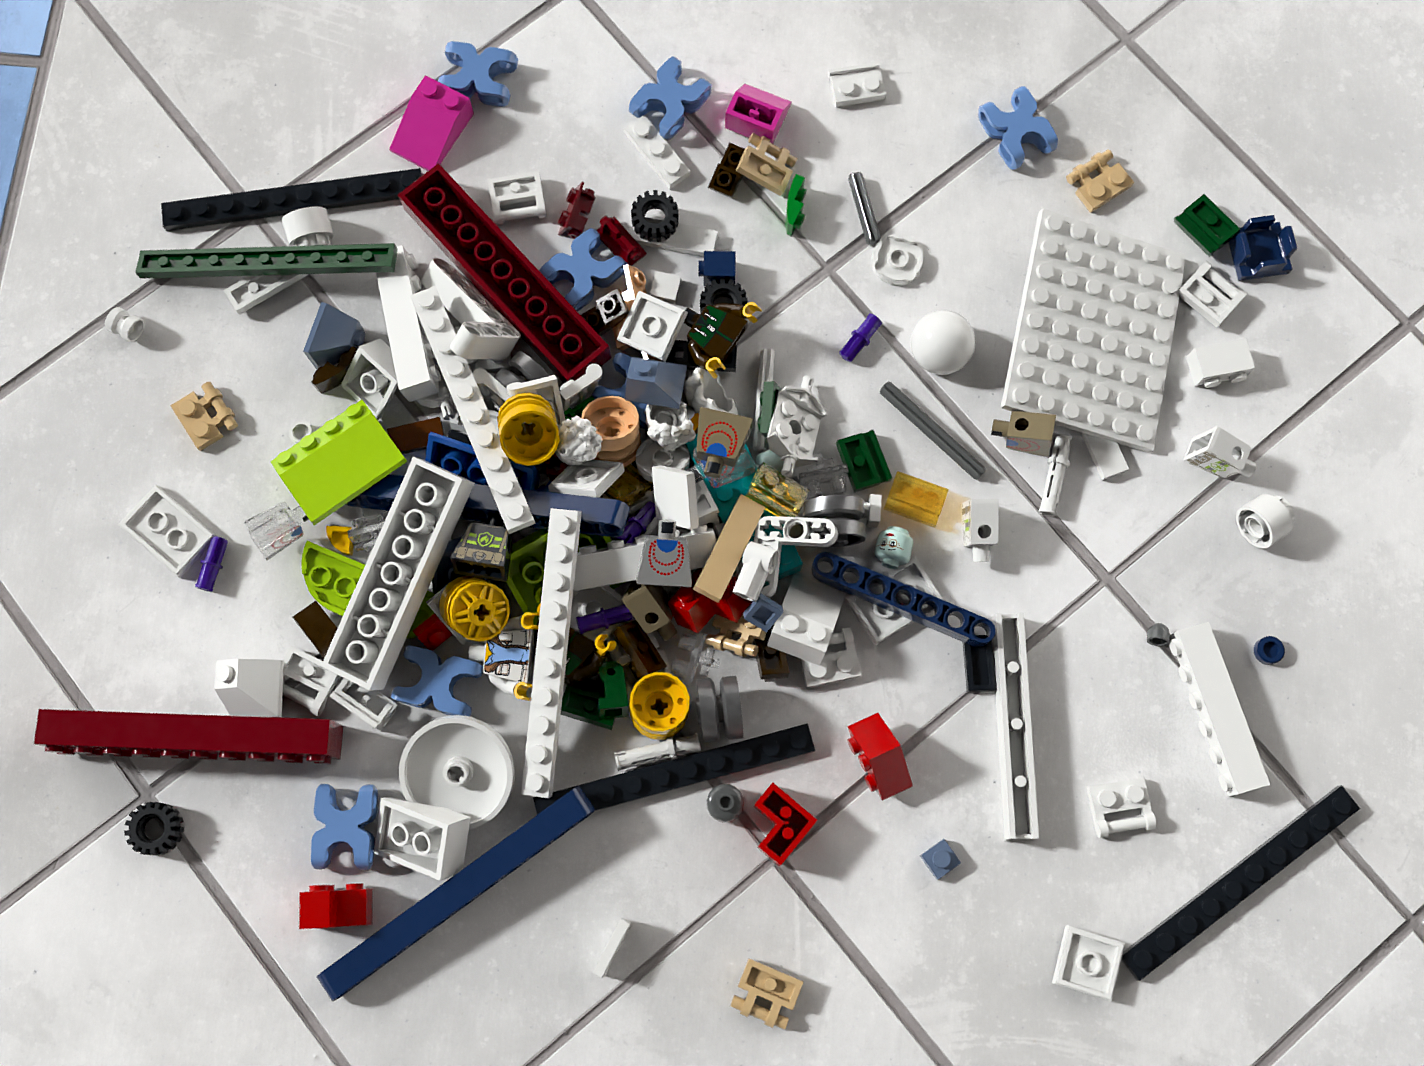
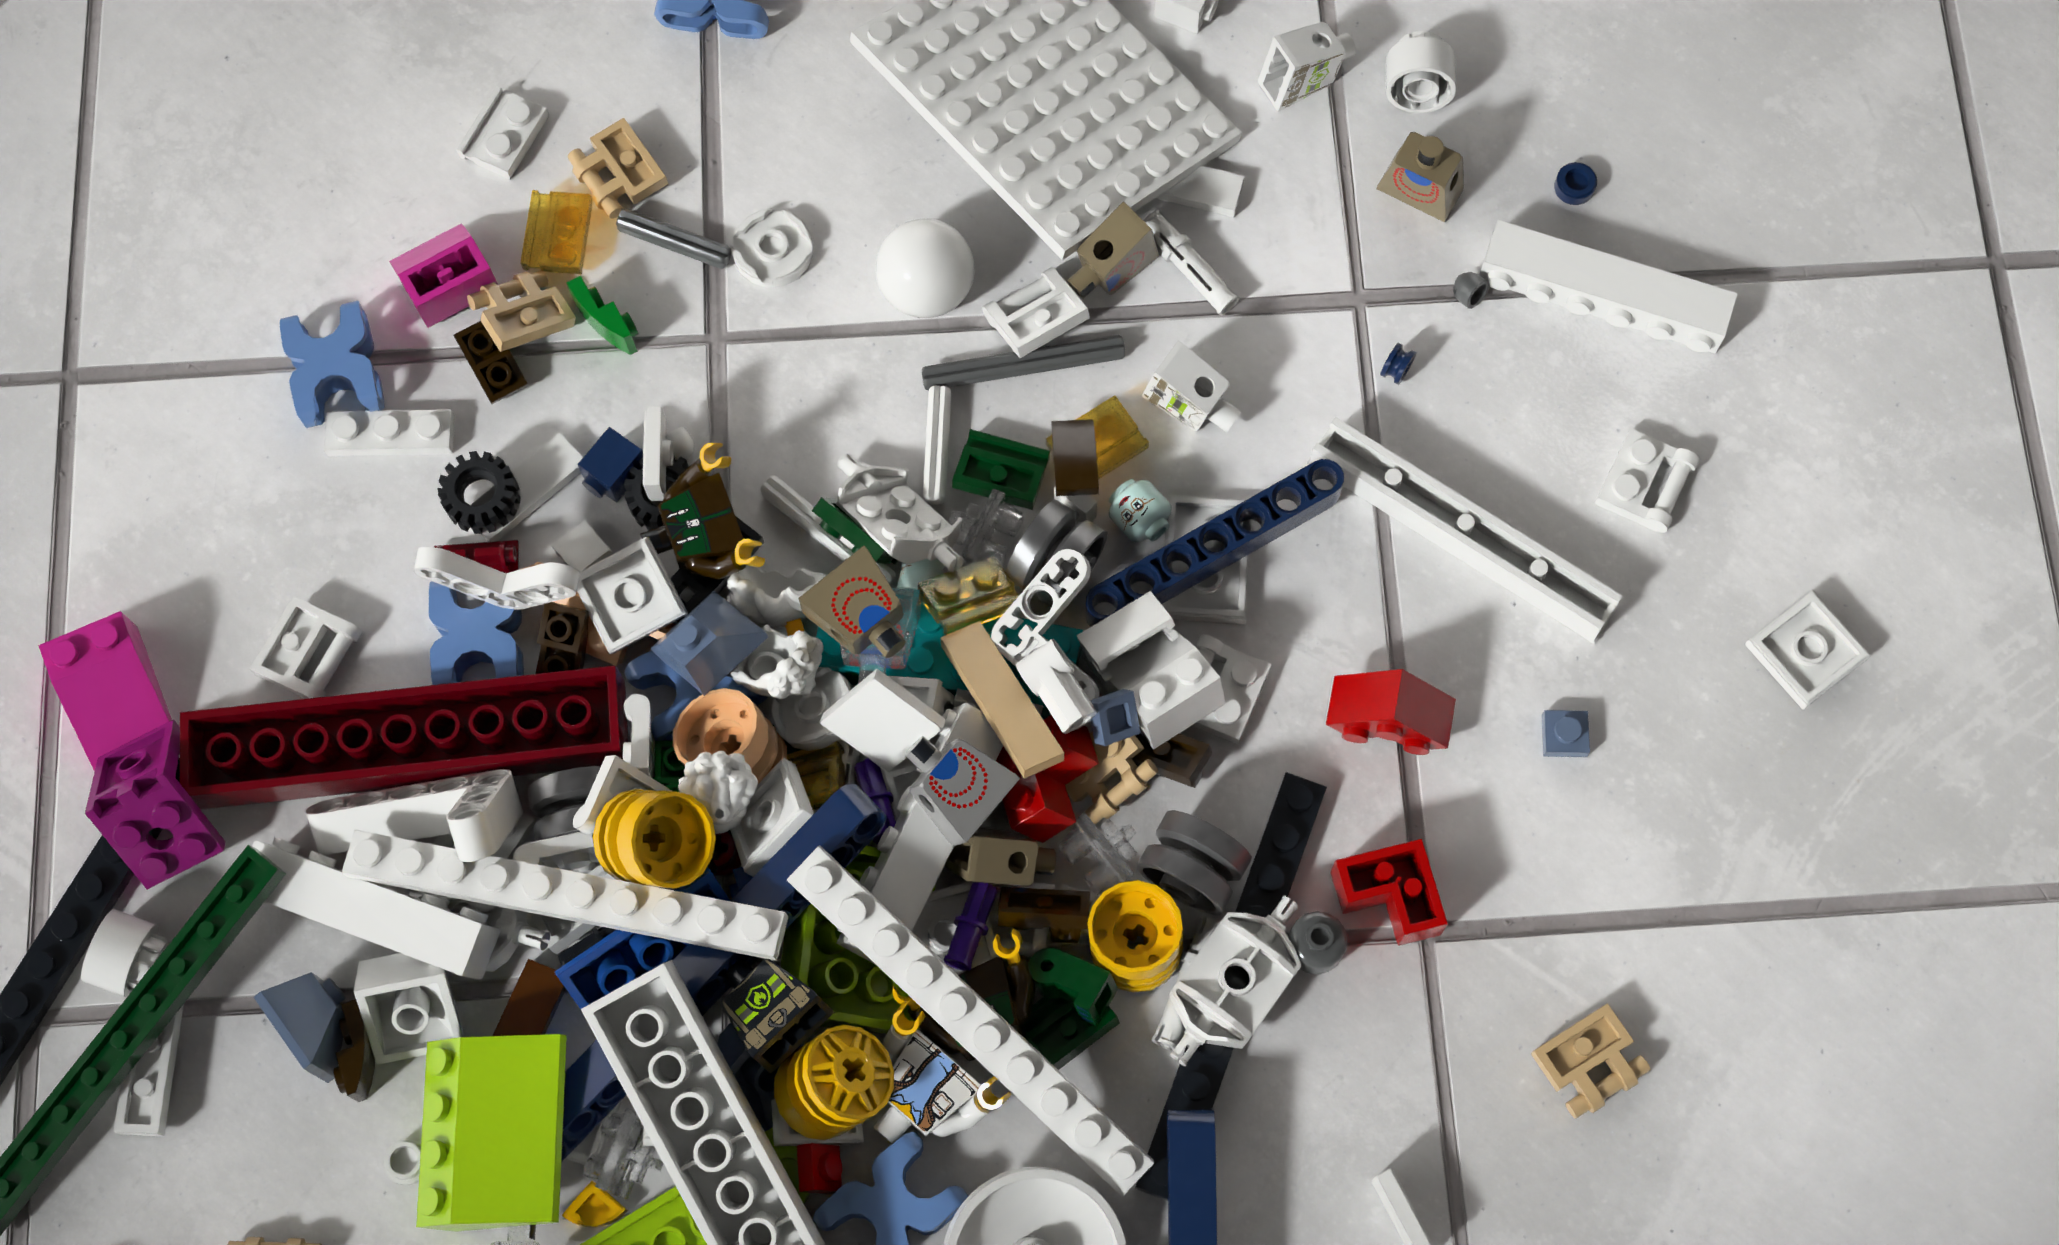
camera: 50 degrees left, 5 degrees down
medium blue piece [438,41,519,106] -> none
dark red hinge [558,181,596,239] -> none
dark purple axle [839,313,882,362] -> none
black tile [962,635,996,692] -> none
black plate [1121,785,1360,981] -> none
none -> magenta bracket [85,719,226,890]
none -> white beam [414,547,580,610]
none -> clear yellow plate [520,190,593,275]
none -> tan plate [568,118,668,219]
none -> white plate [643,406,674,501]
none -> white hinge [667,427,694,461]
none -> white axle [923,385,952,505]
none -> white plate [982,267,1090,358]
none -> dark brown slope [1051,419,1099,496]
none -> white hinge [1077,591,1179,682]
none -> white plate [1169,896,1301,1066]
none -> dark tan torso [1376,132,1464,222]
none -> dark blue bush [1380,343,1417,385]

